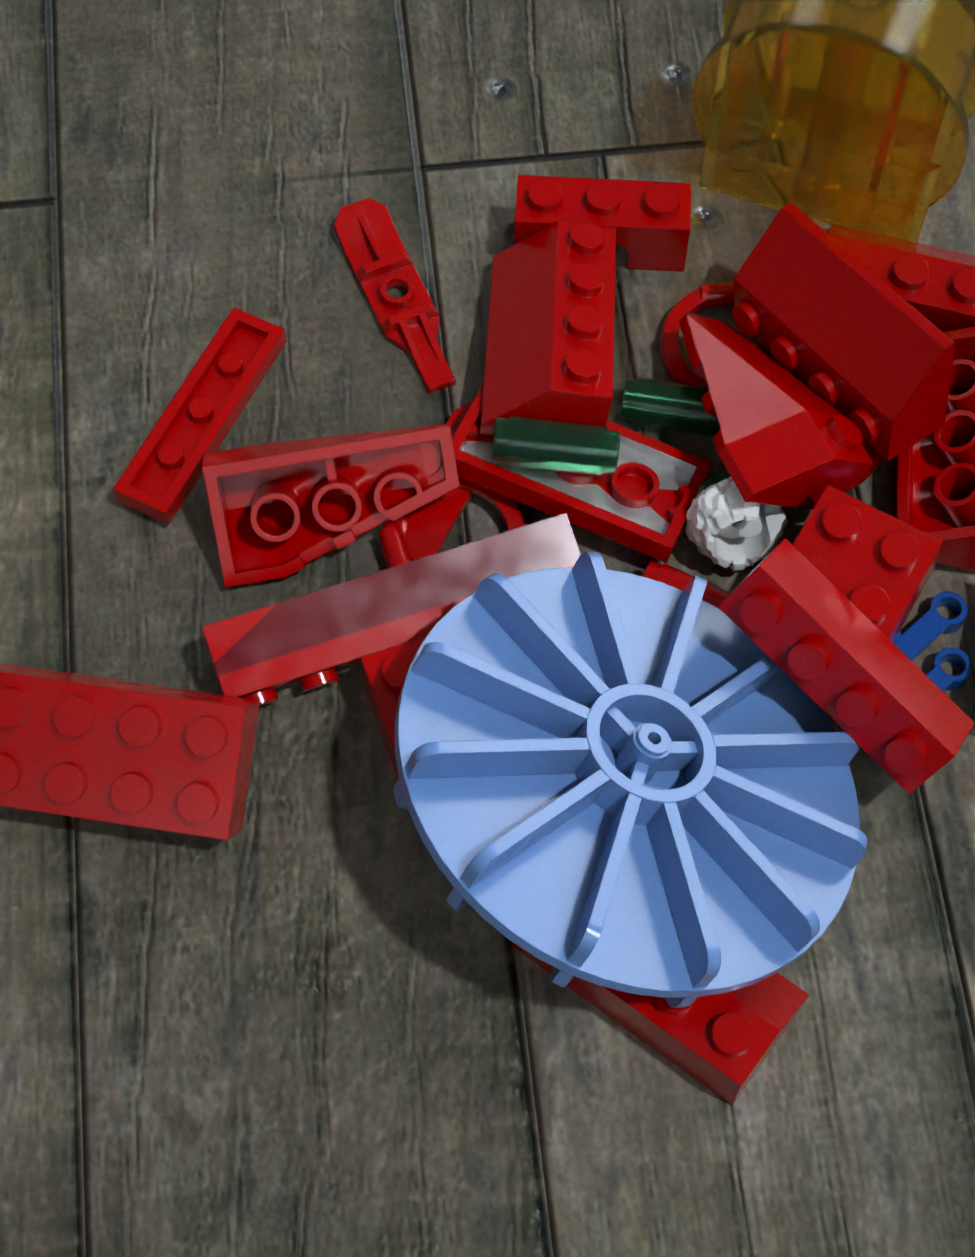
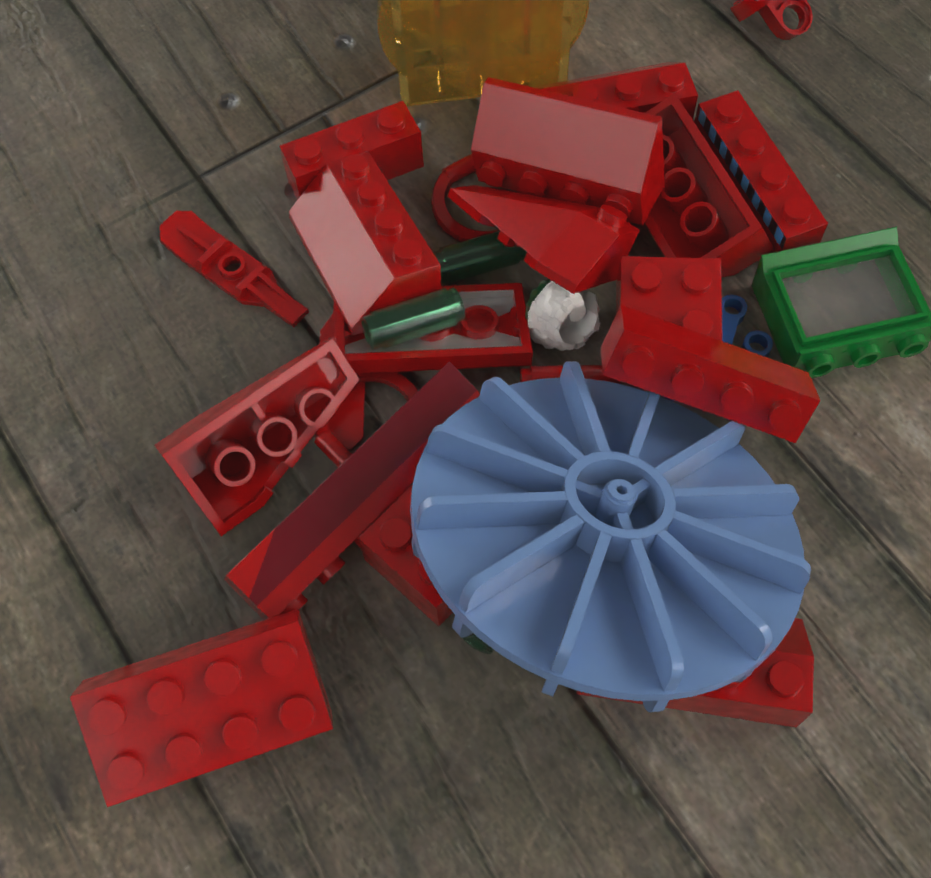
camera: 25 degrees left, 0 degrees up
red plate [113,307,287,525] -> none

